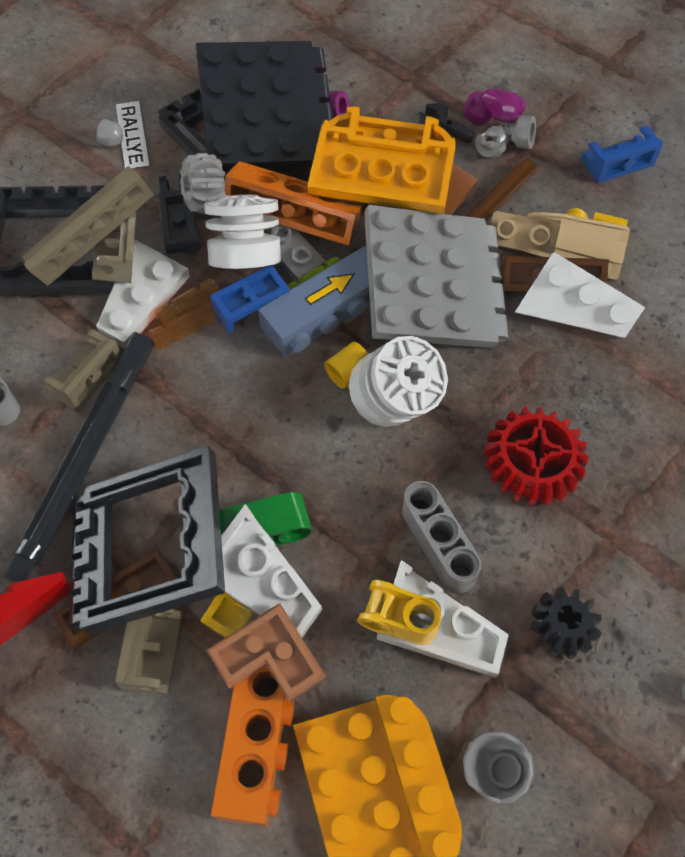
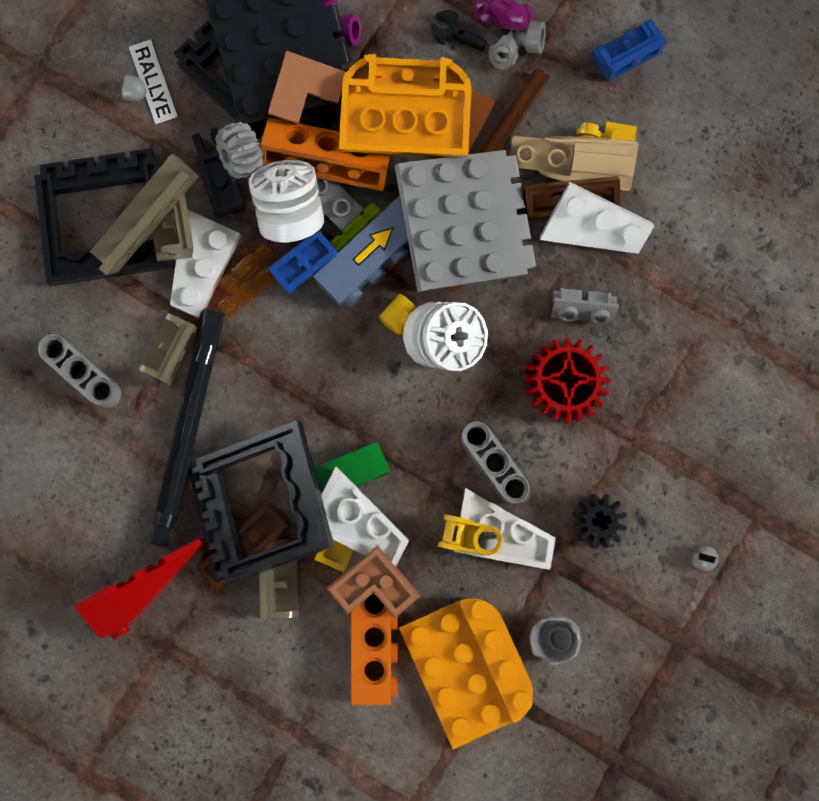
camera: 10 degrees left, 20 degrees up
none -> nougat tile [267,51,347,124]
none -> light grey hinge [551,288,619,325]

